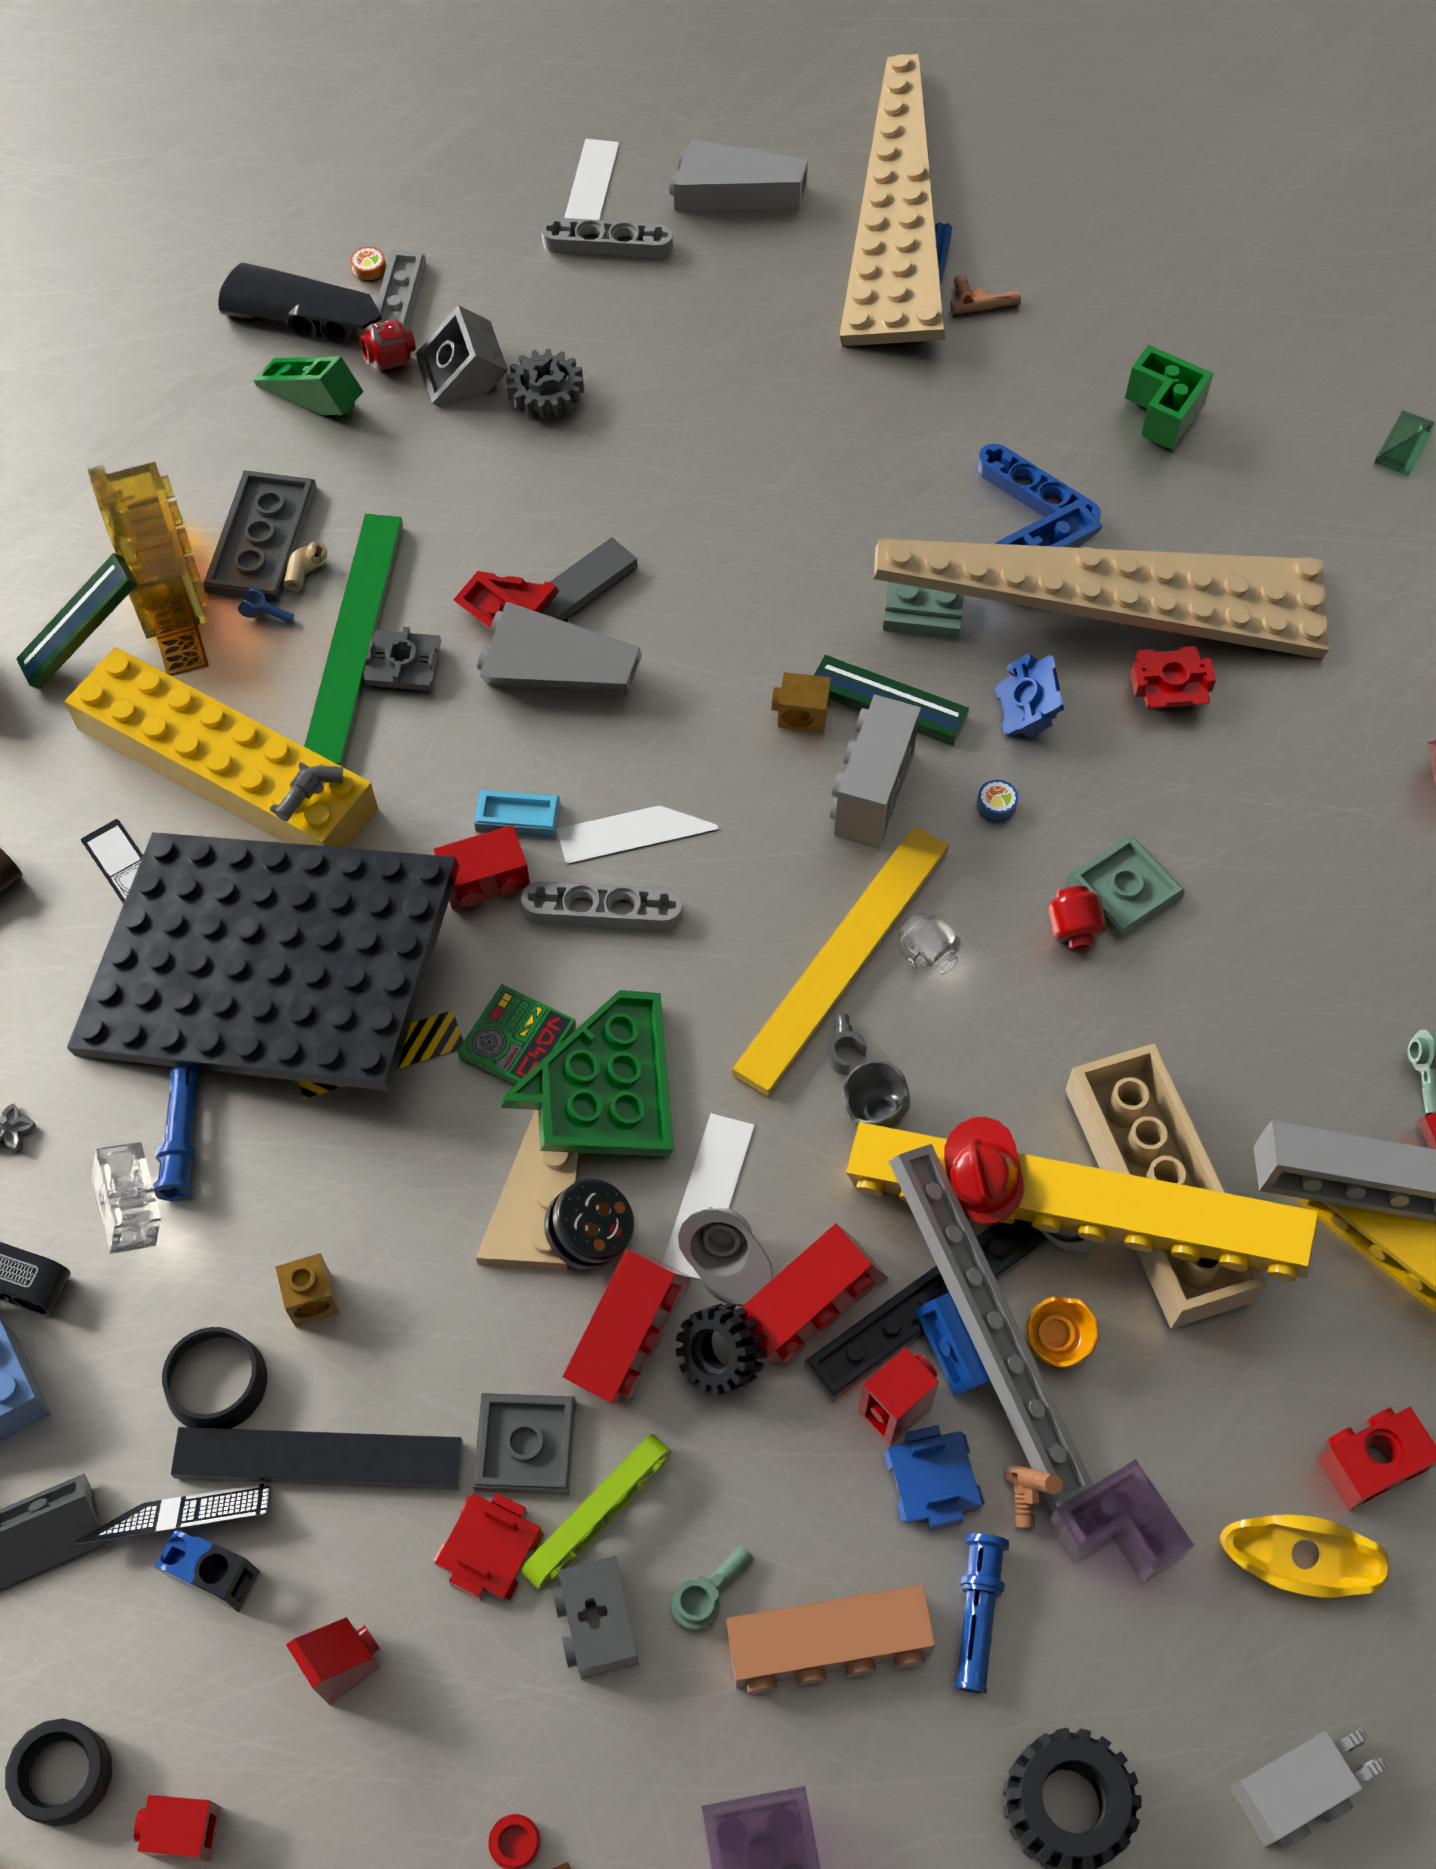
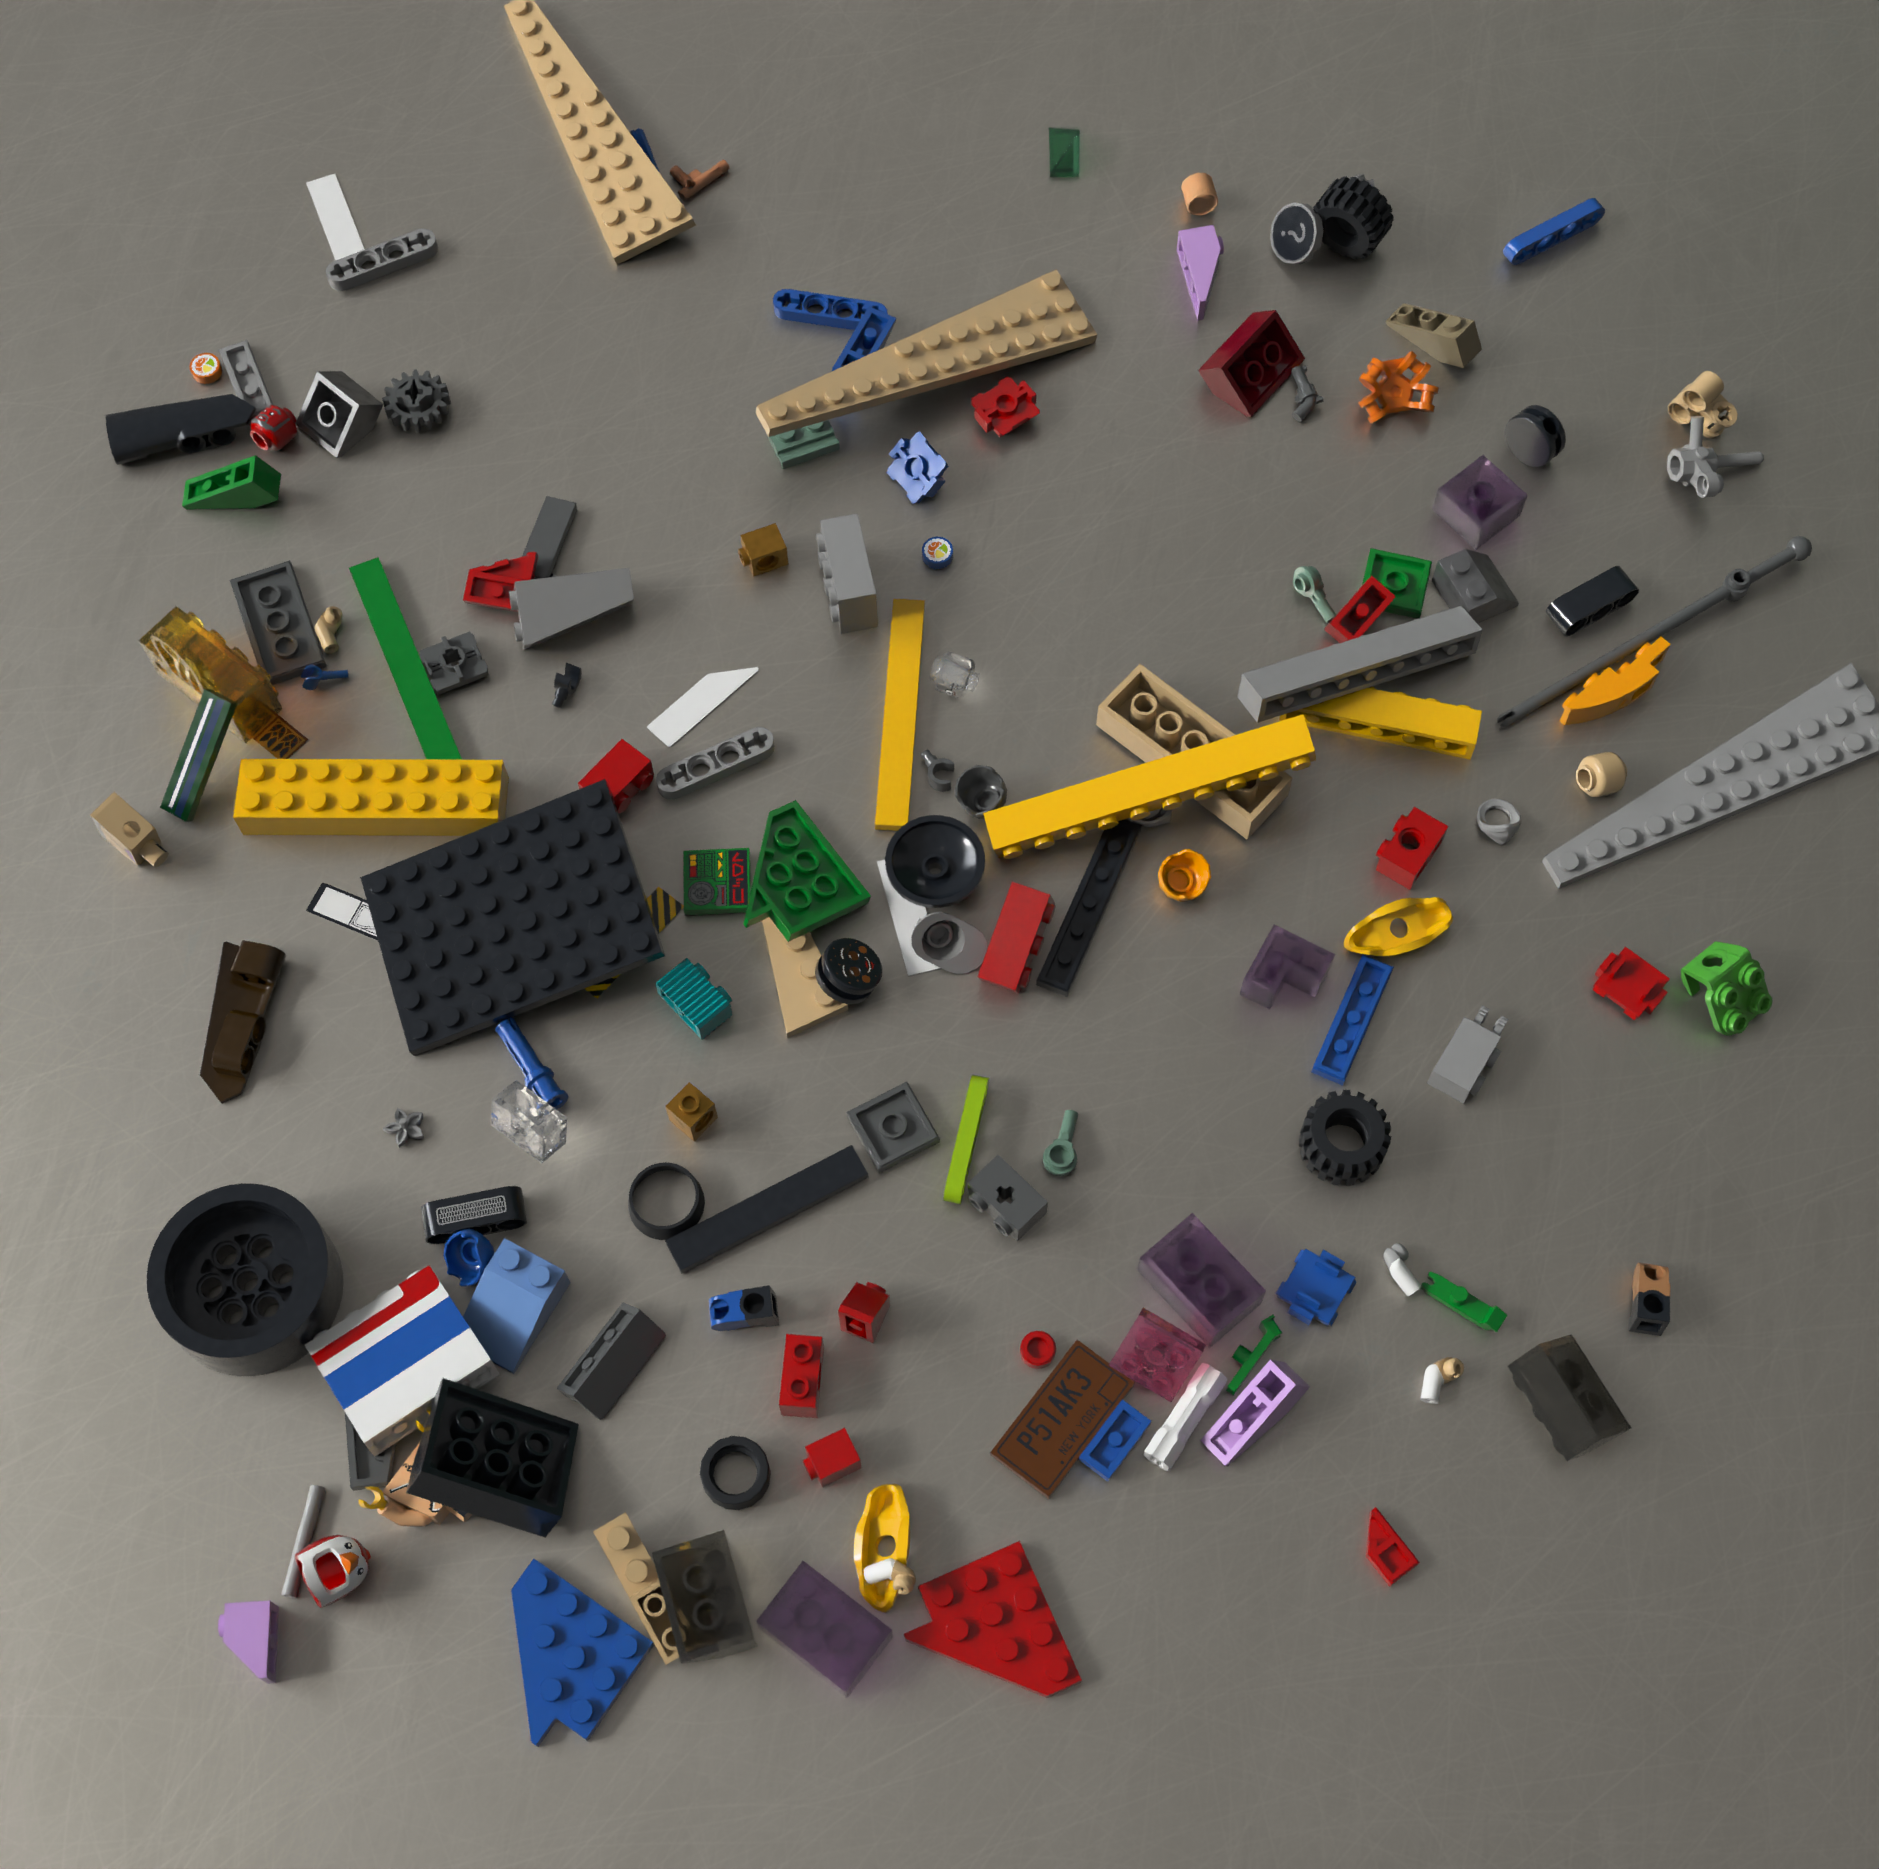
camera: 30 degrees left, 5 degrees up
sticker [75,1483,269,1544] -> none
dark grey piece [270,762,343,821] -> none
red piece [433,1493,544,1601] -> none
medium azure tile [474,790,561,837] -> none
red wedge [562,1249,692,1404] -> none
light grey slope [669,139,808,212] -> none
black tyre [675,1303,766,1395] -> none
nougat brick [726,1584,935,1694] -> none
dark green tile [814,655,969,745] -> none
red brick [858,1346,939,1446] -> none
blue piece [883,1425,985,1531] -> none
light grey plate [888,1143,1096,1512] -> none
blue plate [914,1292,990,1396] -> none
red piece [944,1117,1024,1224] -> none
blue pin [954,1533,1010,1694] -> none
nougat hose [1005,1465,1063,1528] -> none
red head [1048,886,1106,950] -> none
sand green tile [1066,834,1185,940] -> none
green brick [1125,345,1214,450] -> none
none -> black piece [552,663,582,708]
none -> teal brick [655,958,732,1040]
none -> red brick [779,1334,824,1418]
none -> black dish [885,815,985,908]
none -> blue tile [1311,954,1394,1086]

